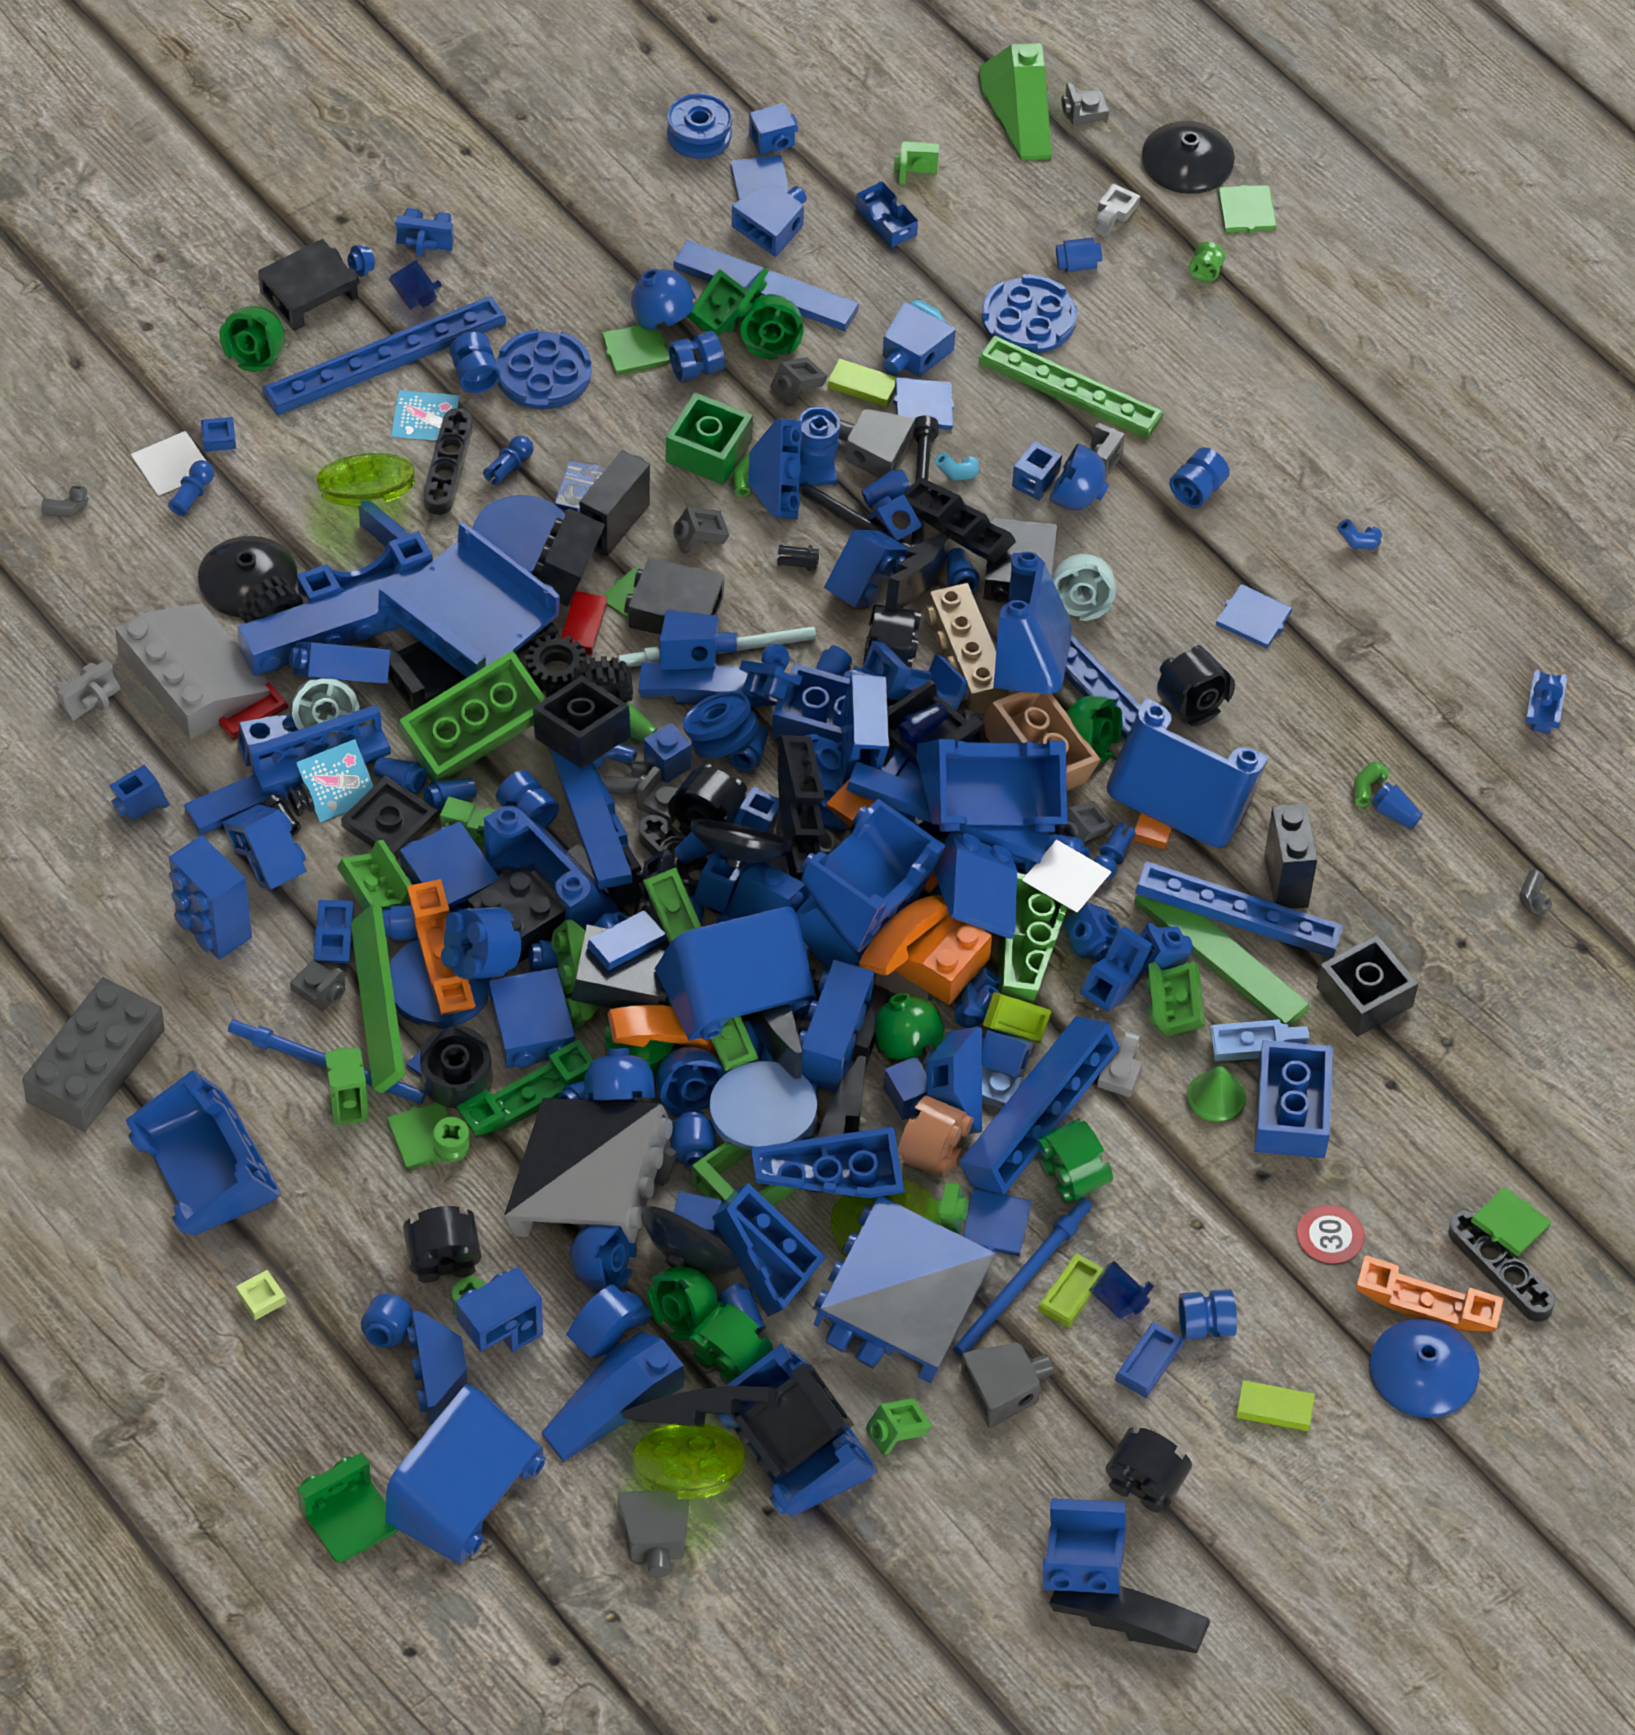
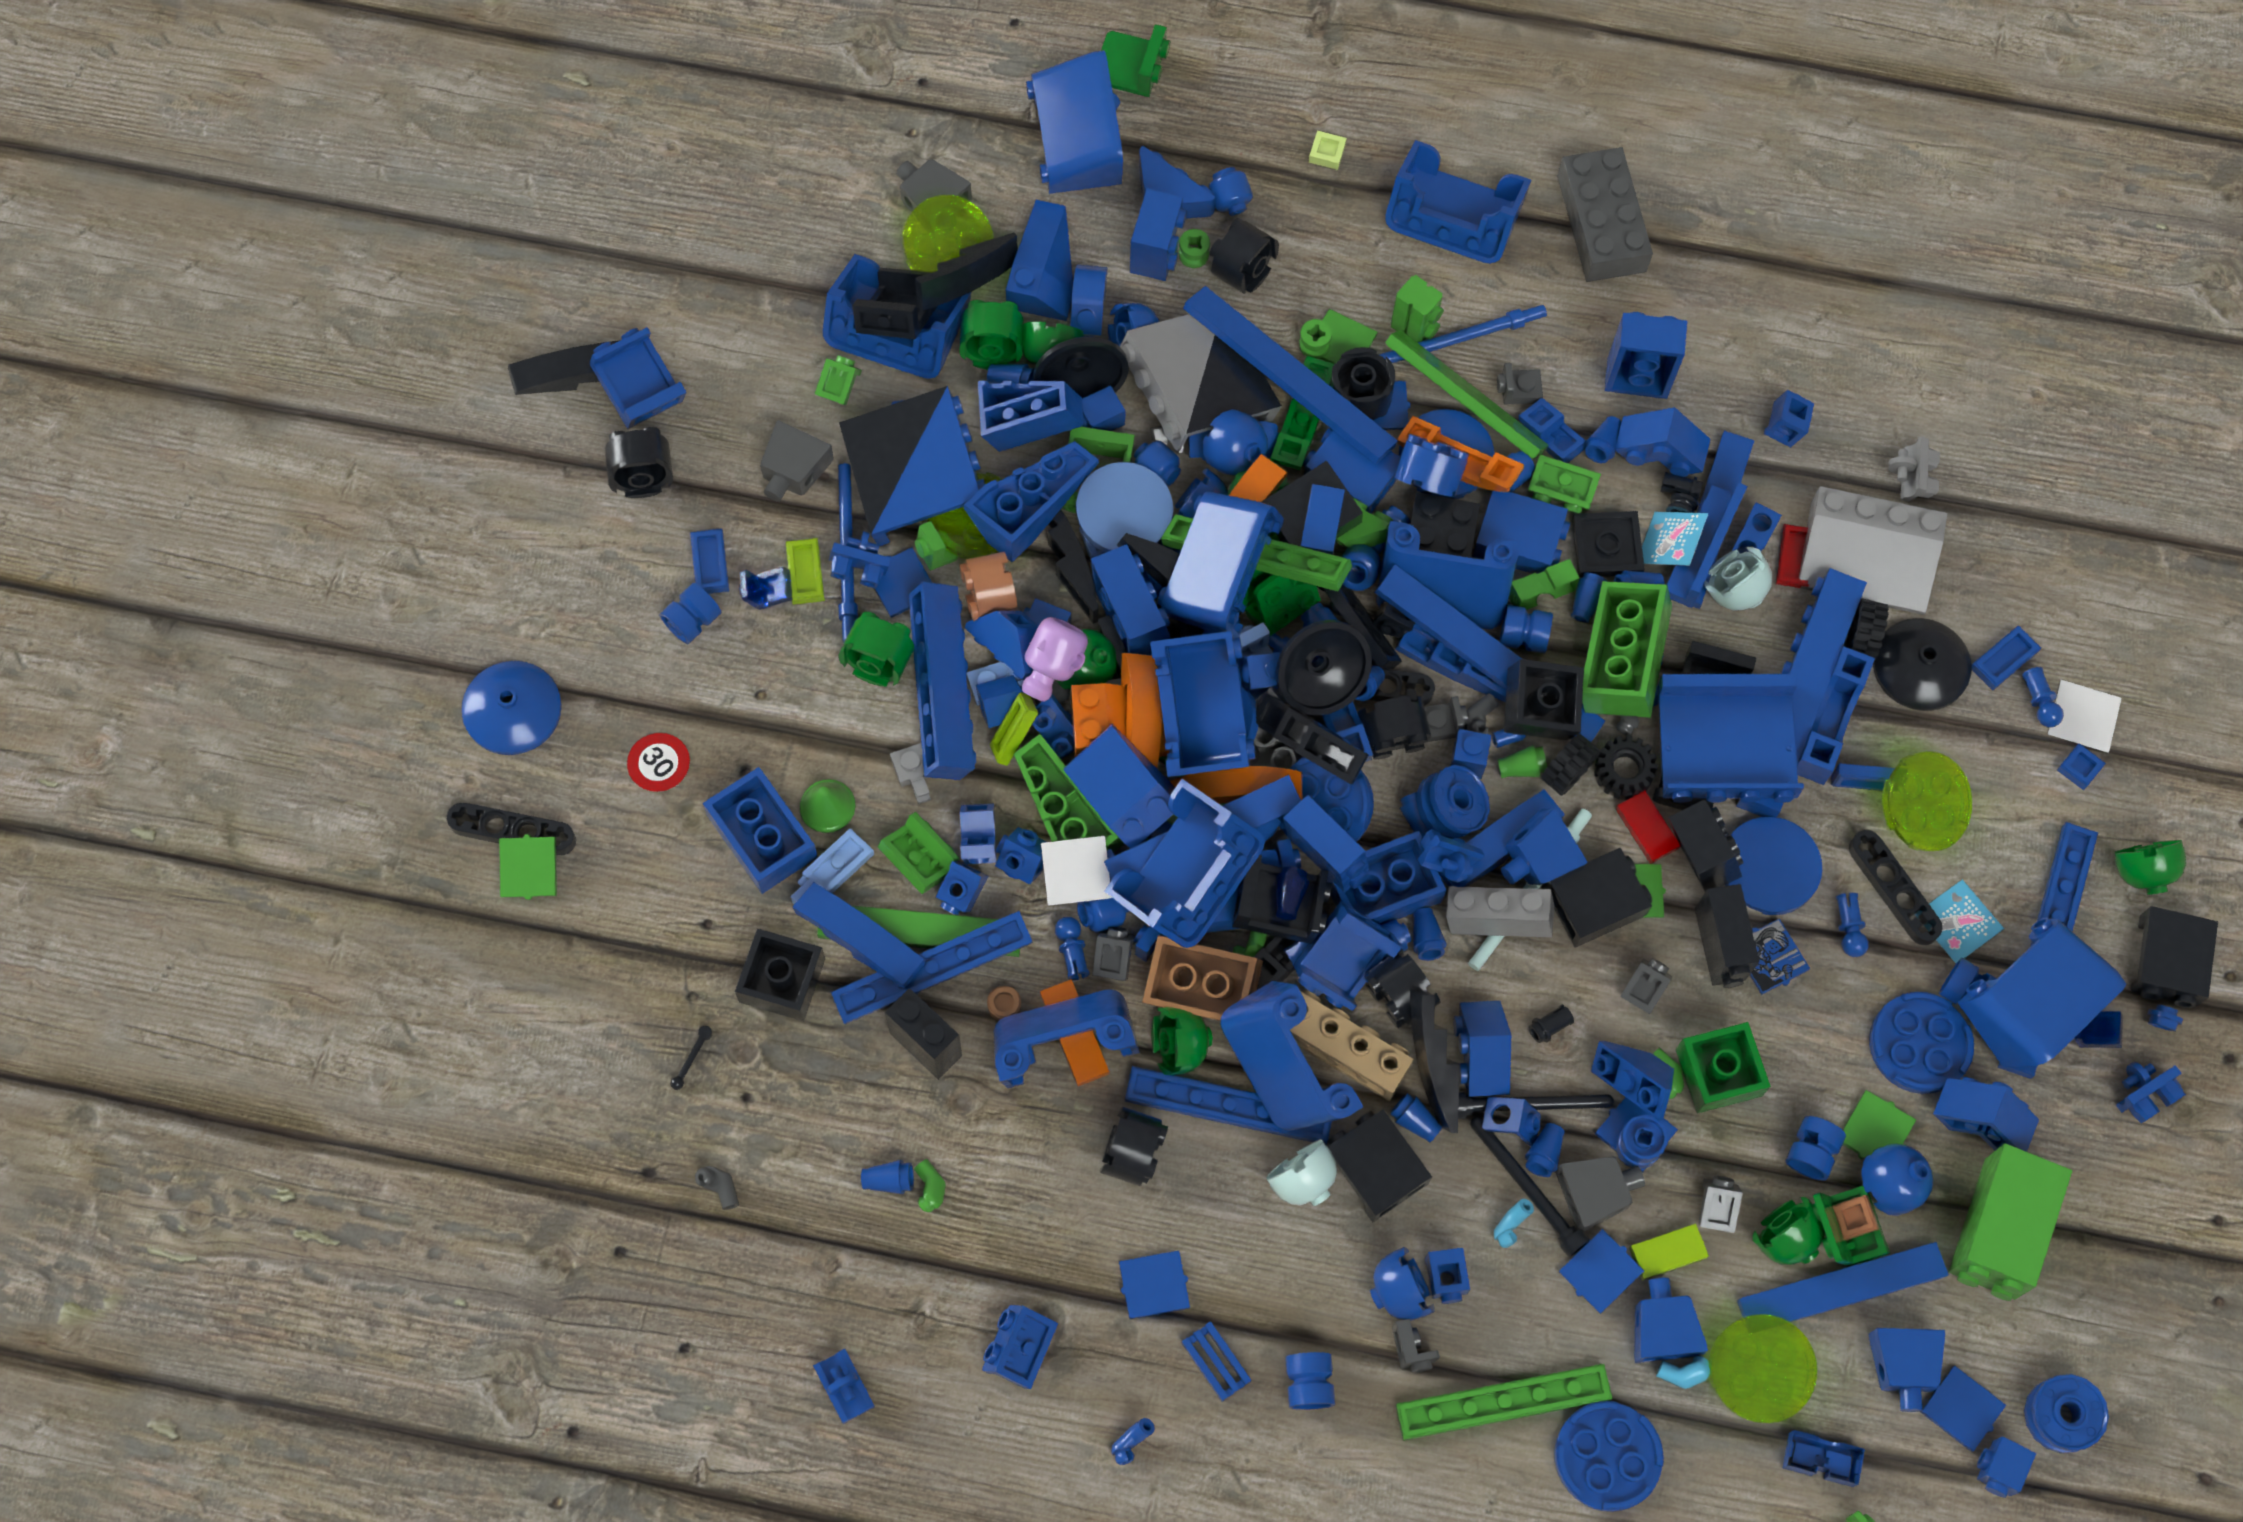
camera: 140 degrees right, 15 degrees up
dark grey arm [41,486,89,517] -> none
blue brick [289,641,390,684] -> none
black slope [903,477,1016,564] -> none
lime tile [1236,1380,1315,1432] -> none
orange slope [1356,1255,1504,1332] -> none
none -> black hinge [670,1026,712,1090]
none -> blue slope [793,882,926,988]
none -> blue hips [828,531,891,588]
none -> blue bracket [982,1305,1058,1389]
none -> medium nougat tile [987,986,1021,1021]
none -> lavender piece [1022,617,1088,702]
none -> blue tile [1181,1321,1251,1402]
none -> blue tile [1183,286,1398,465]
none -> light grey brick [1446,887,1554,937]
none -> blue cone [1585,416,1622,463]
none -> clear neon green tile [1709,1314,1817,1423]
none -> nougat tile [1832,1195,1879,1240]
none -> blue brick [1933,1077,2039,1152]
none -> bright green brick [1948,1143,2073,1301]
none -> blue windscreen [1958,917,2126,1068]
none -> blue tile [1972,625,2041,691]

